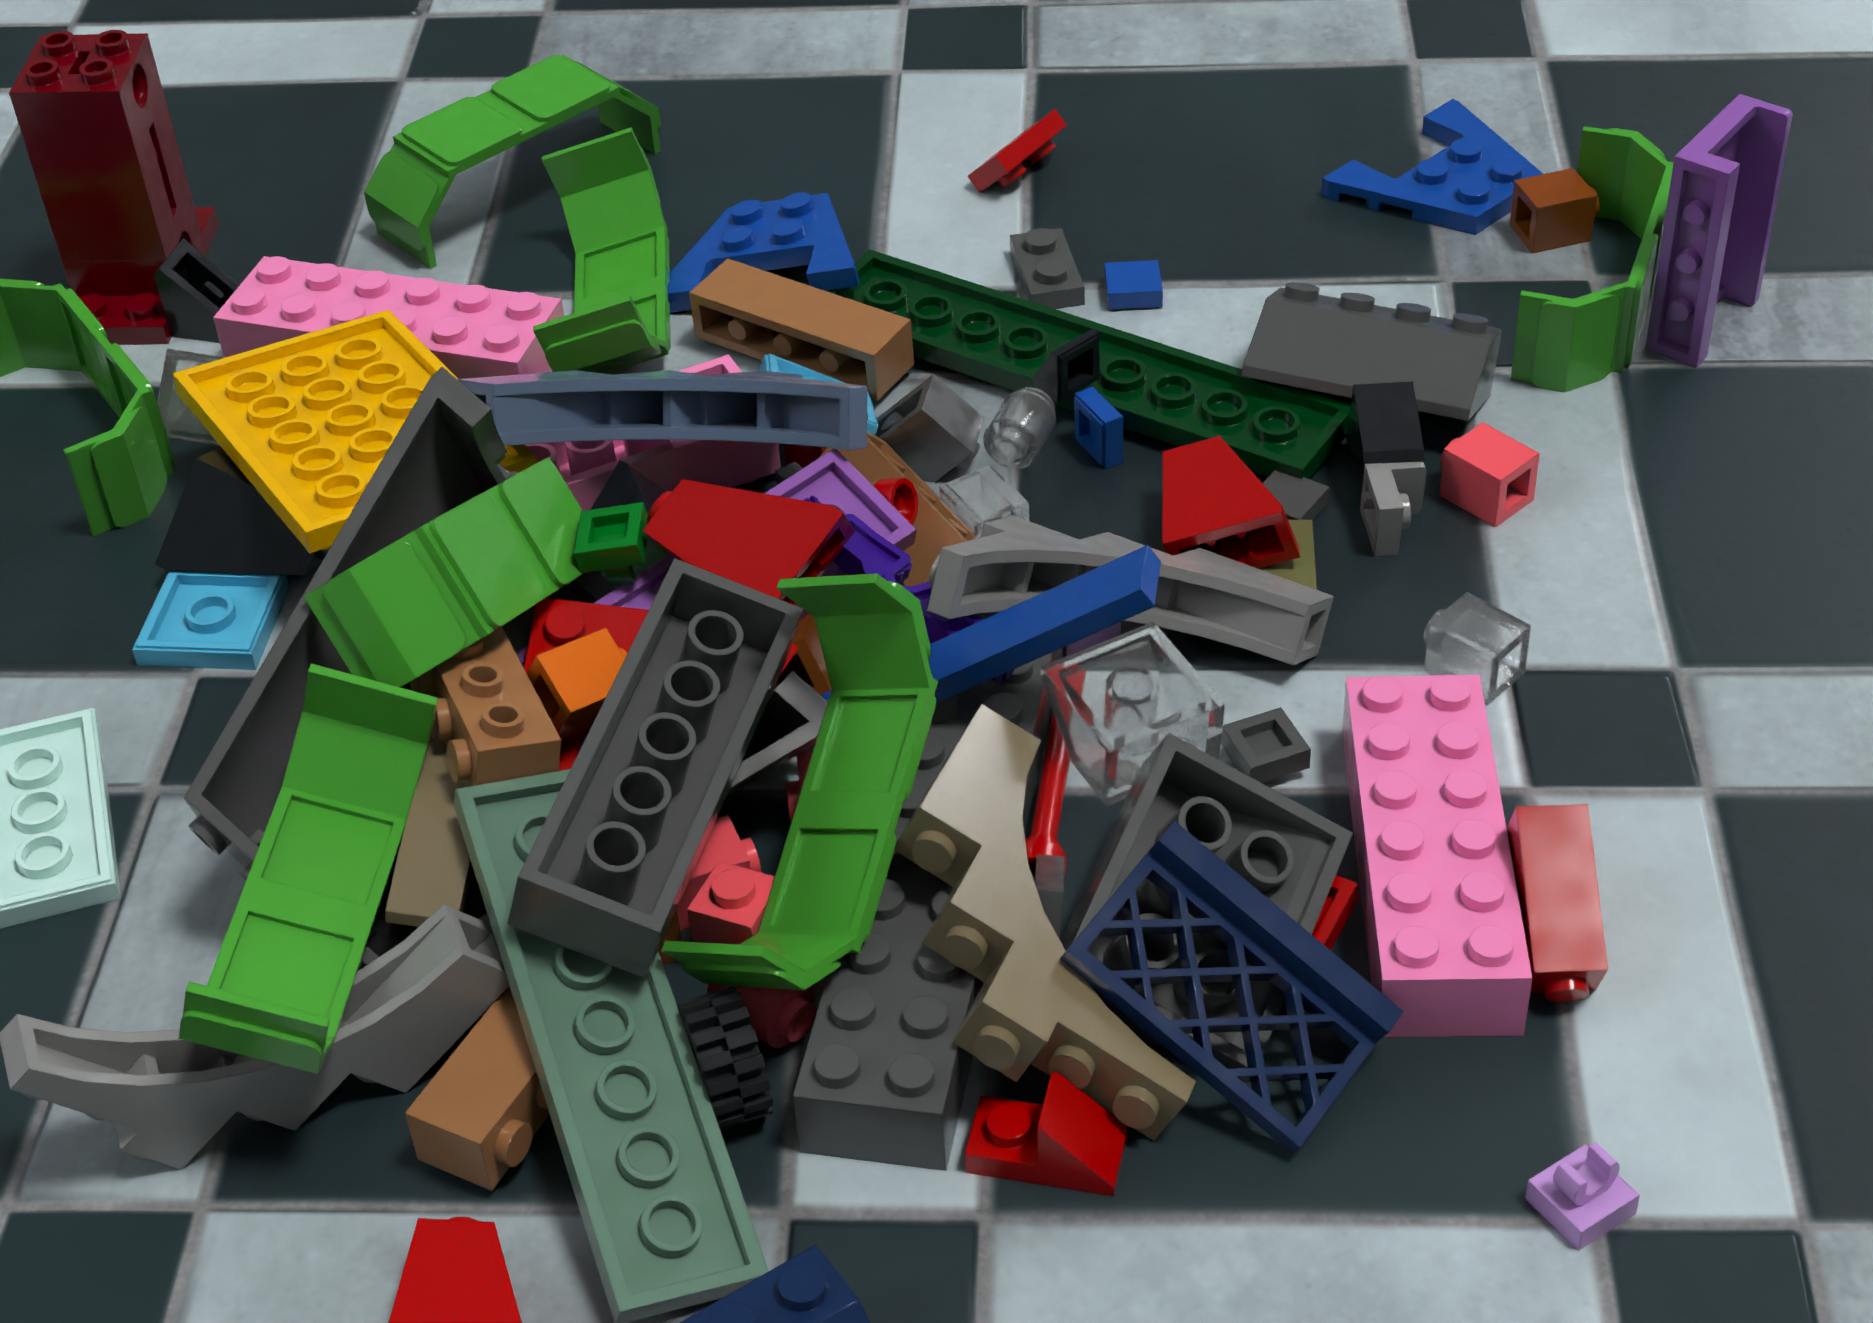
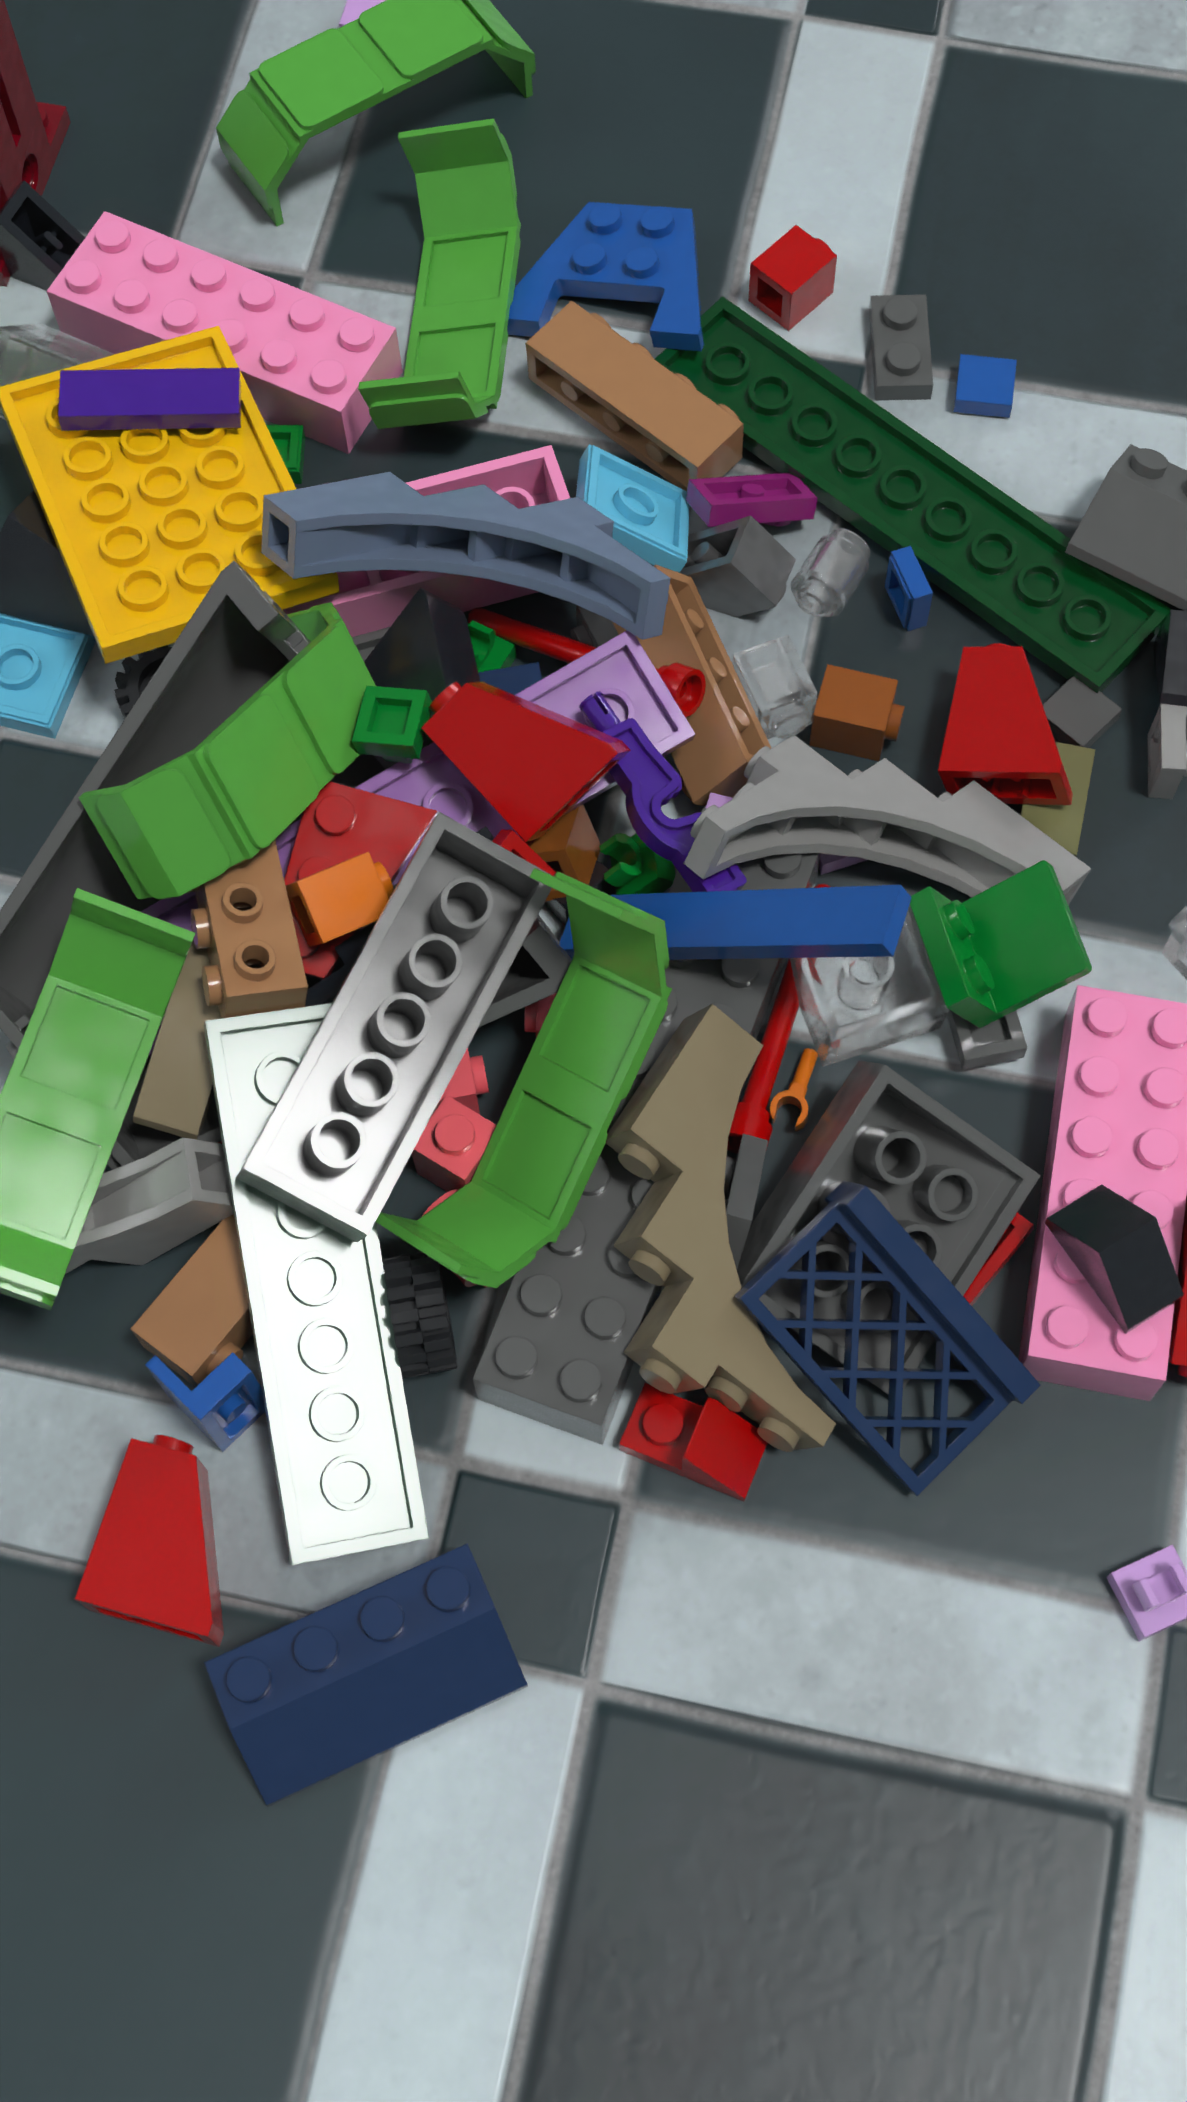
camera: 10 degrees right, 25 degrees up
red plate [968,109,1067,193] -> none
black slope [1032,328,1100,403] -> none
none -> dark purple tile [58,368,241,431]
none -> blue panel [145,1352,265,1452]
none -> magenta plate [686,473,818,527]
none -> red brick [748,225,837,331]
none -> orange hand [770,1048,819,1131]
none -> dark orange brick [809,664,905,761]
none -> green bracket [910,860,1092,1028]
none -> black slope [1045,1184,1184,1334]

